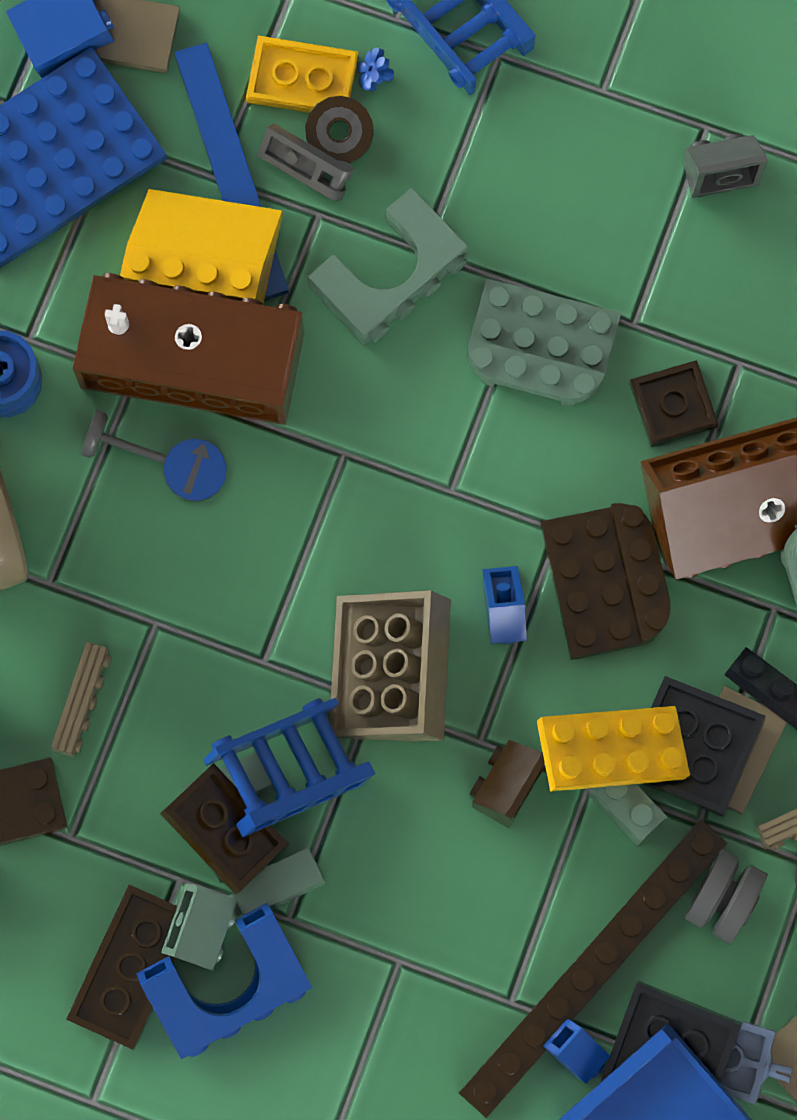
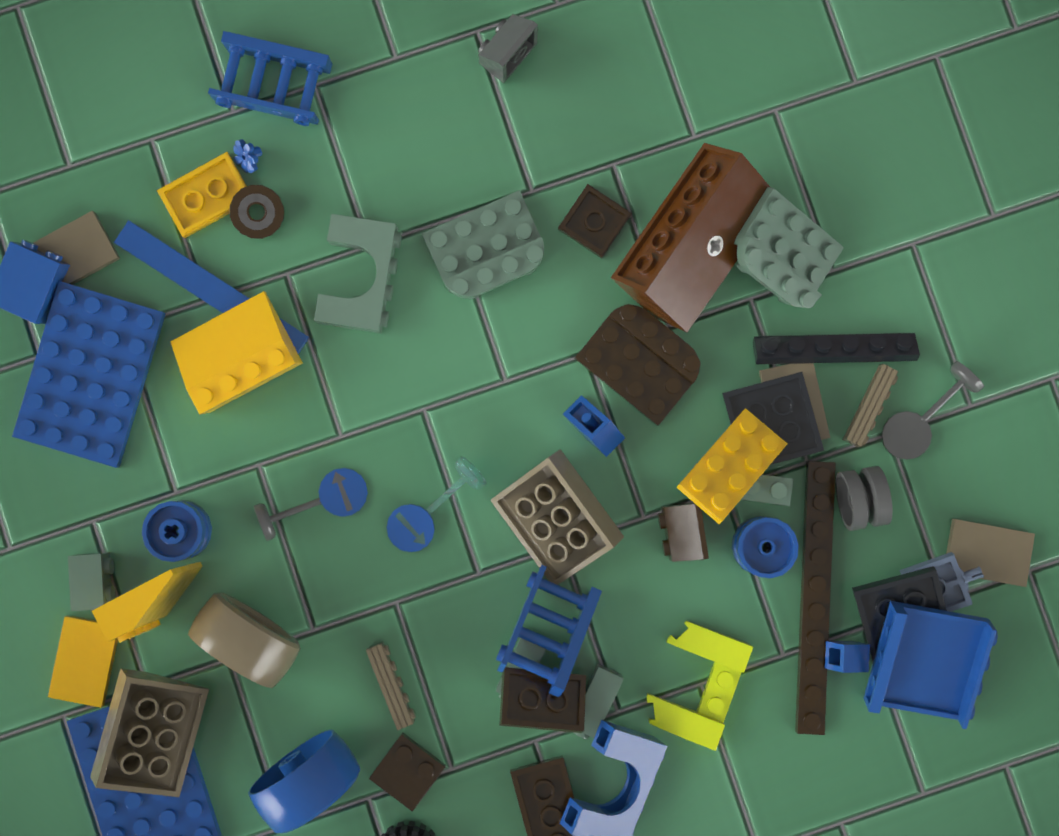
camera: 45 degrees left, 10 degrees up
reddish brown piece [73,273,304,425] -> none
sand green brick [161,883,237,971] -> none
dark grey plate [257,123,354,201] -> none
none -> piece [387,456,487,552]
none -> neon yellow wedge [646,621,753,751]
none -> blue wheel [732,516,799,578]

